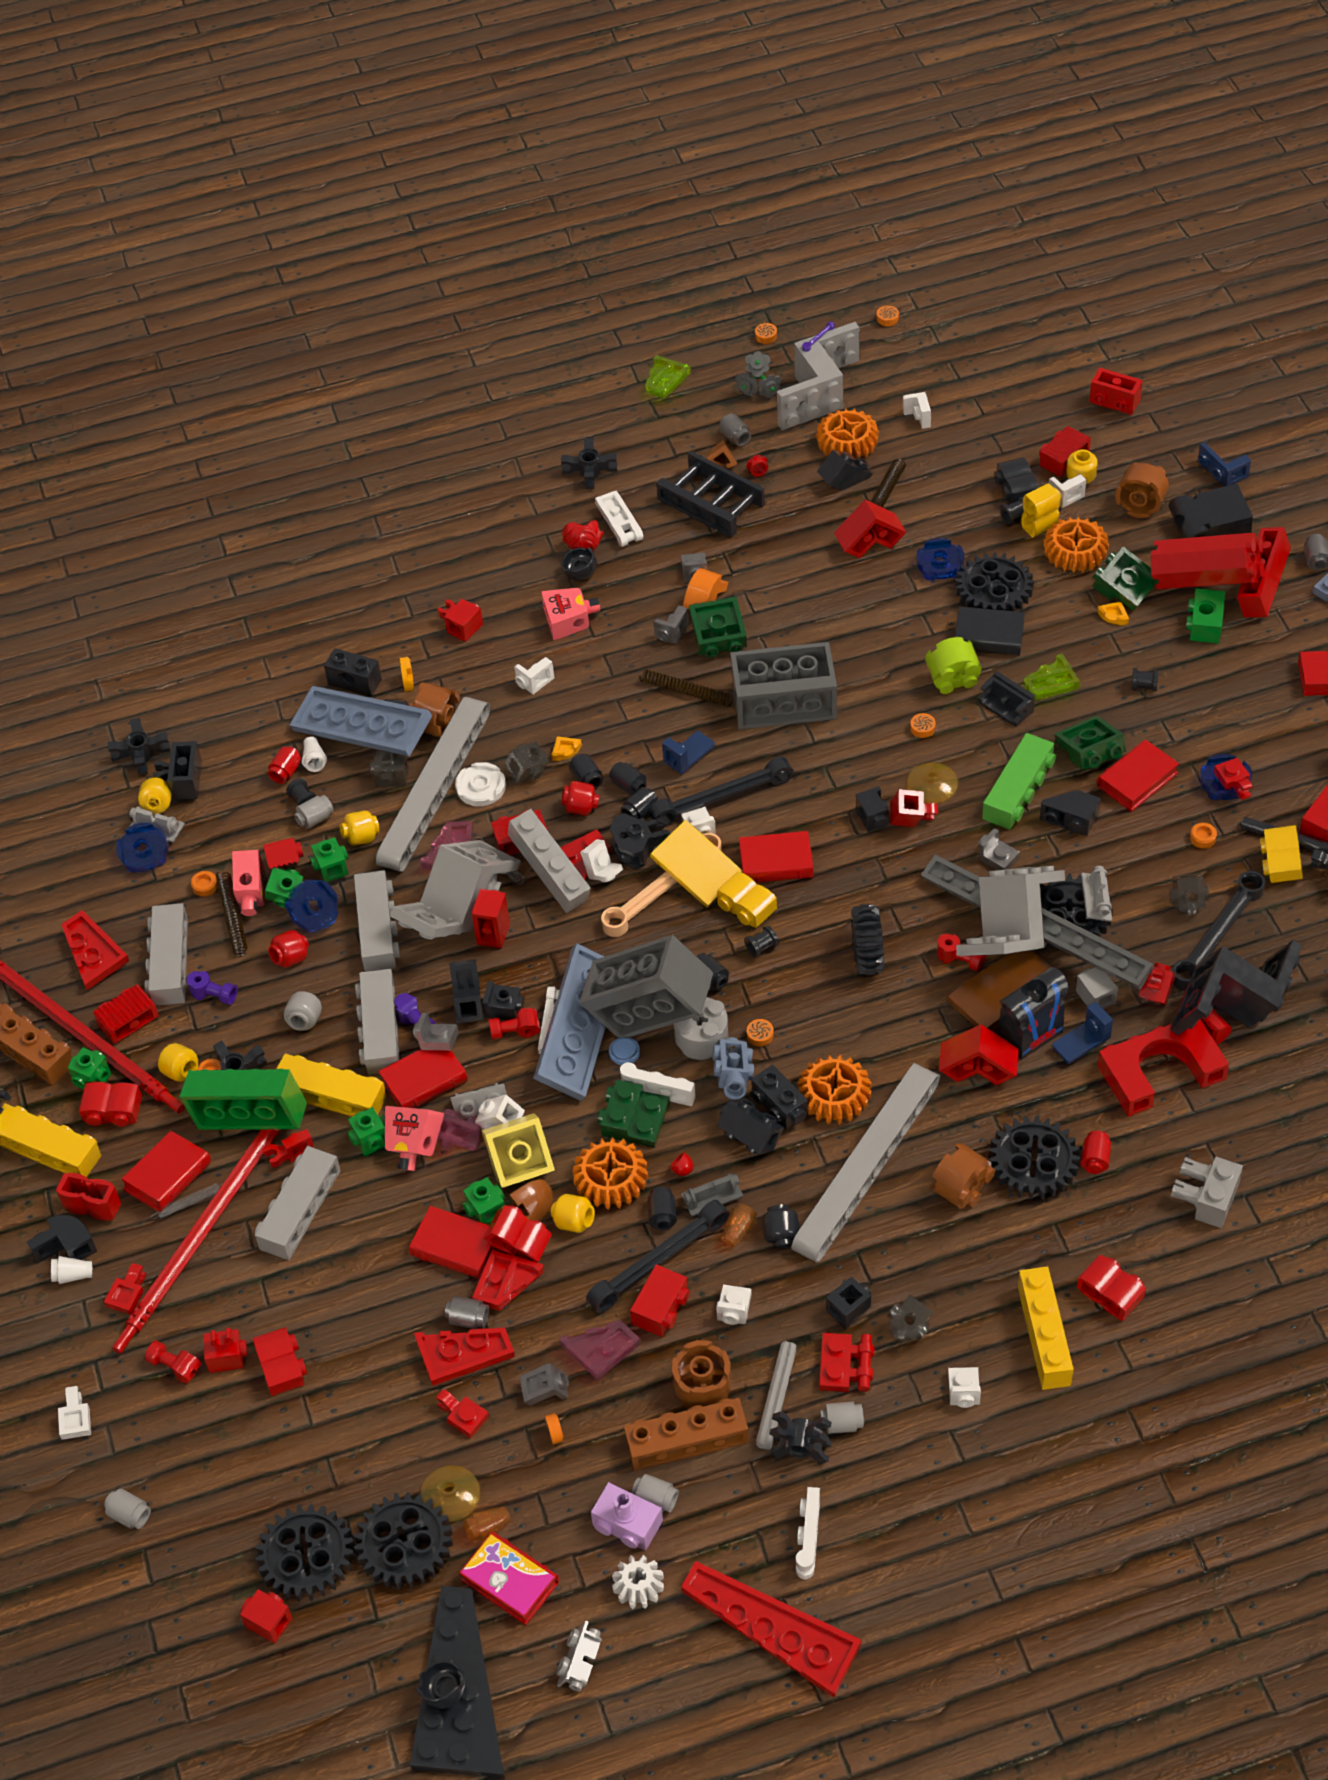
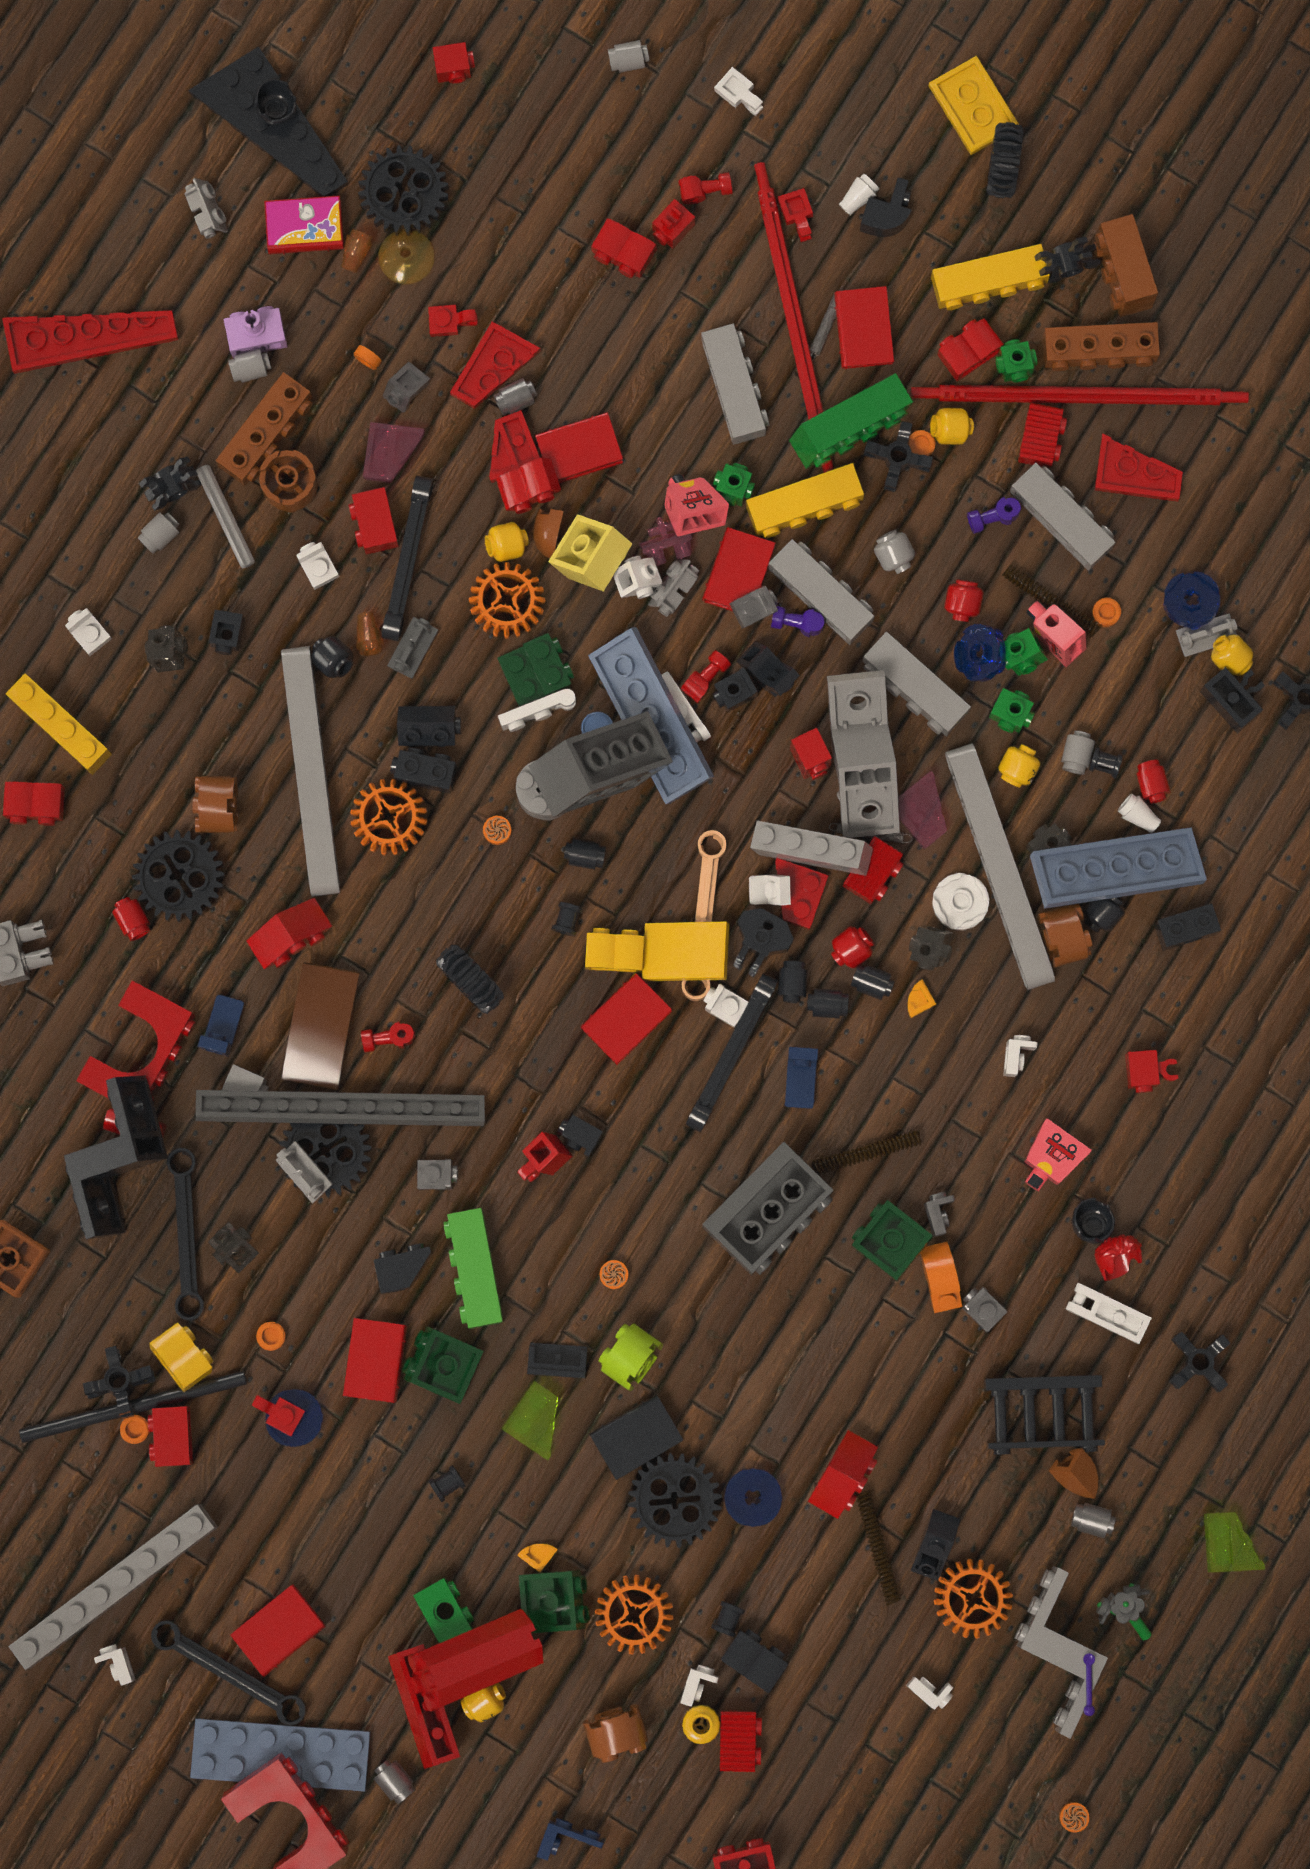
camera: 140 degrees right, 30 degrees up
red brick [56,1173,121,1221] -> none
black gear [255,1504,355,1602] -> none
red brick [263,837,304,869] -> none
red plate [263,1129,314,1168] -> none
light orange tile [400,657,414,692] -> none
green brick [462,1177,505,1225] -> none
white gear [612,1555,664,1609] -> none
black brick [647,1187,677,1231] -> none
red hinge [669,1152,694,1176] -> none
sand blue brick [712,1037,754,1100] -> none
red plate [746,455,768,477] -> none
orange tile [755,323,777,344] -> none
white plate [796,1487,820,1580] -> none
red plate [820,1333,875,1392] -> none
clear yellow dish [907,762,958,804] -> none
light grey bracket [956,866,1065,956] -> none
black piece [997,967,1068,1060] -> none
yellow brick [1021,483,1061,538] -> none
red brick [1138,962,1176,1006] -> none
black piece [1168,484,1253,538] -> none

